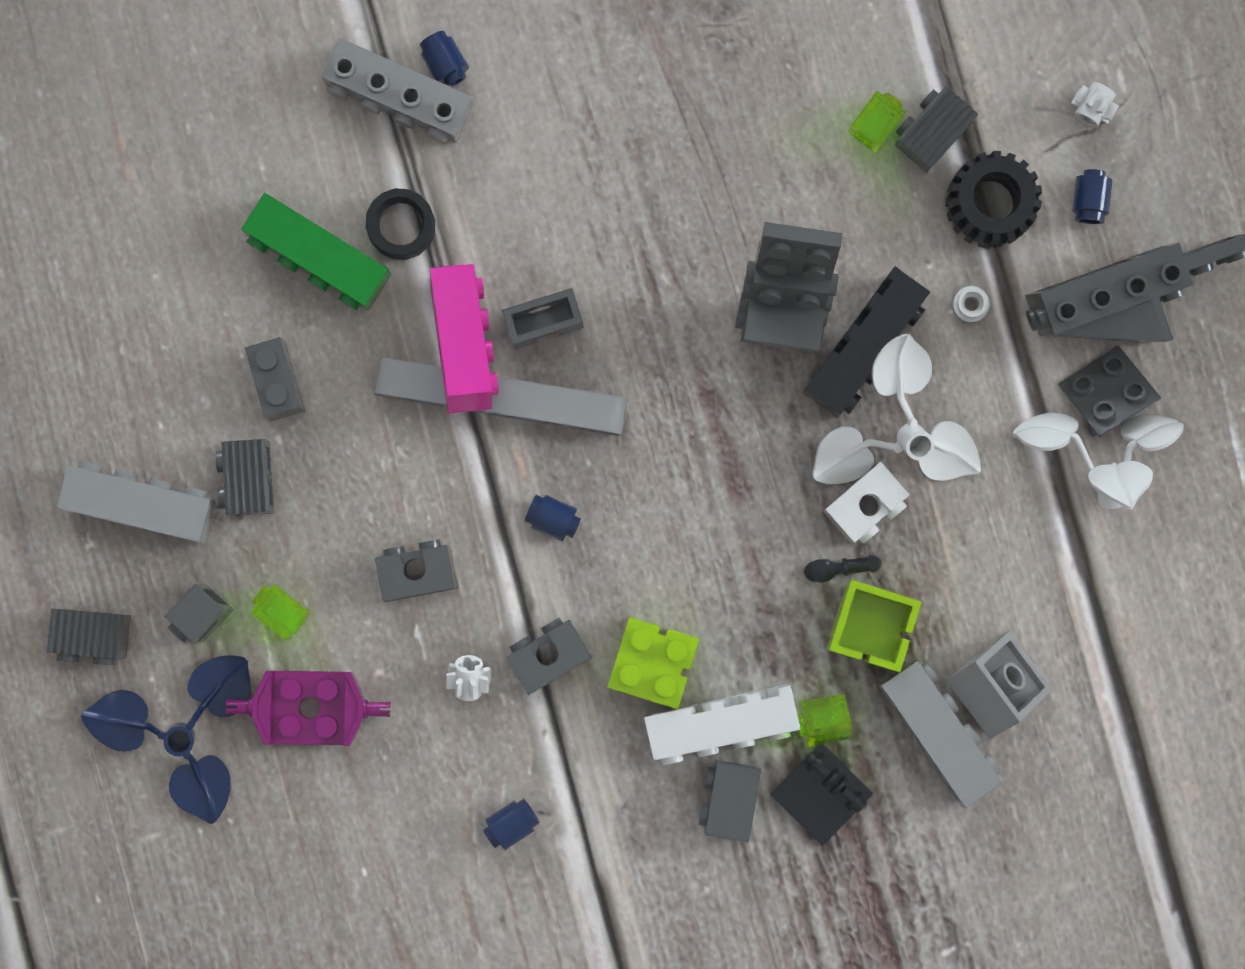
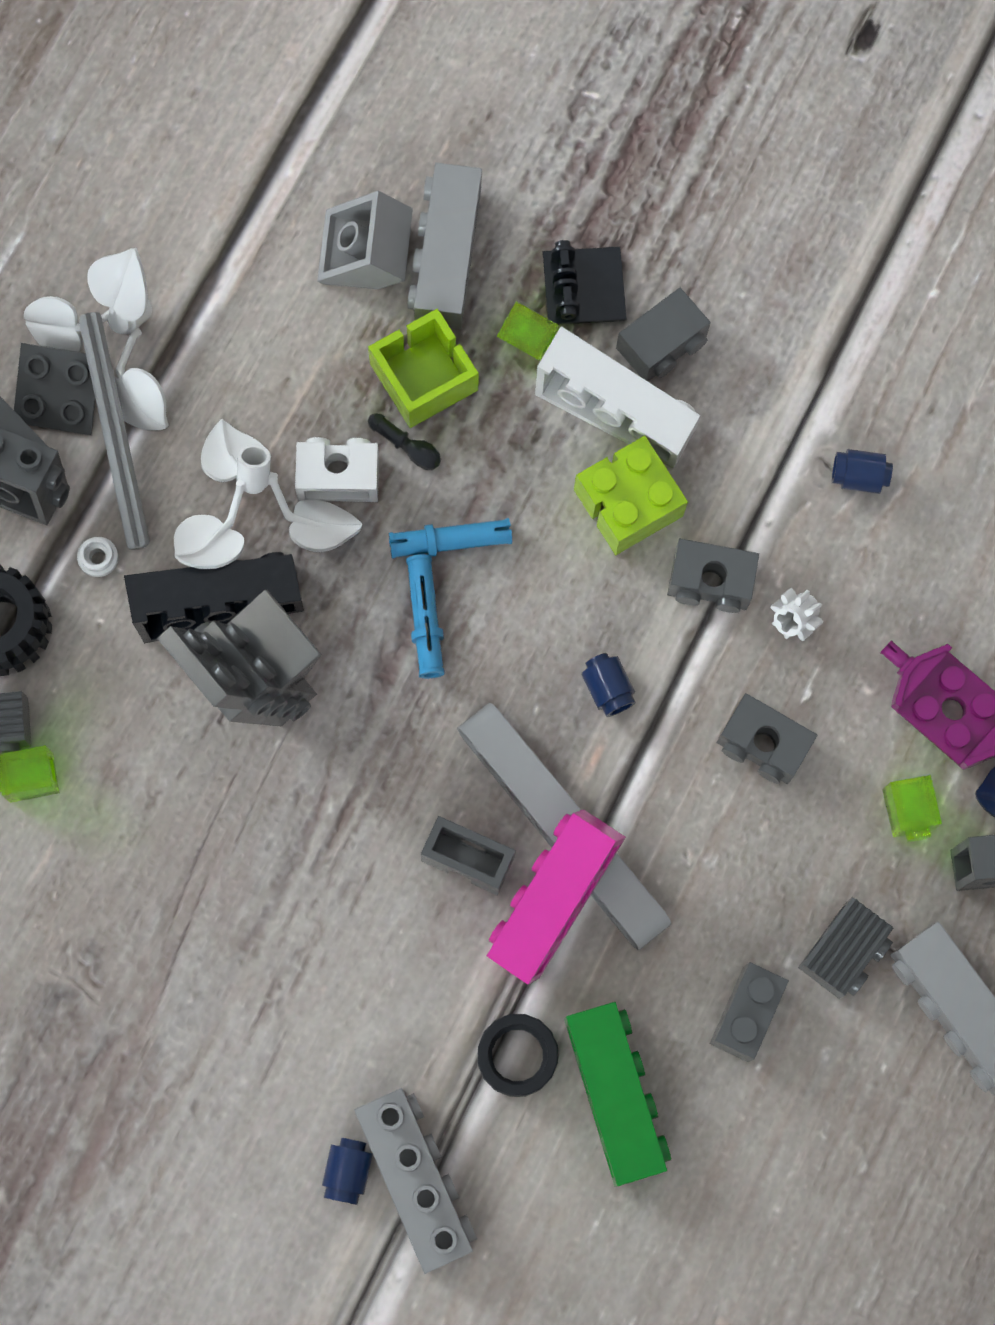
camera: 140 degrees left, 10 degrees down
none -> light grey axle [79,312,150,549]
none -> dark azure pin [389,518,512,559]
none -> dark azure pin [406,554,445,679]

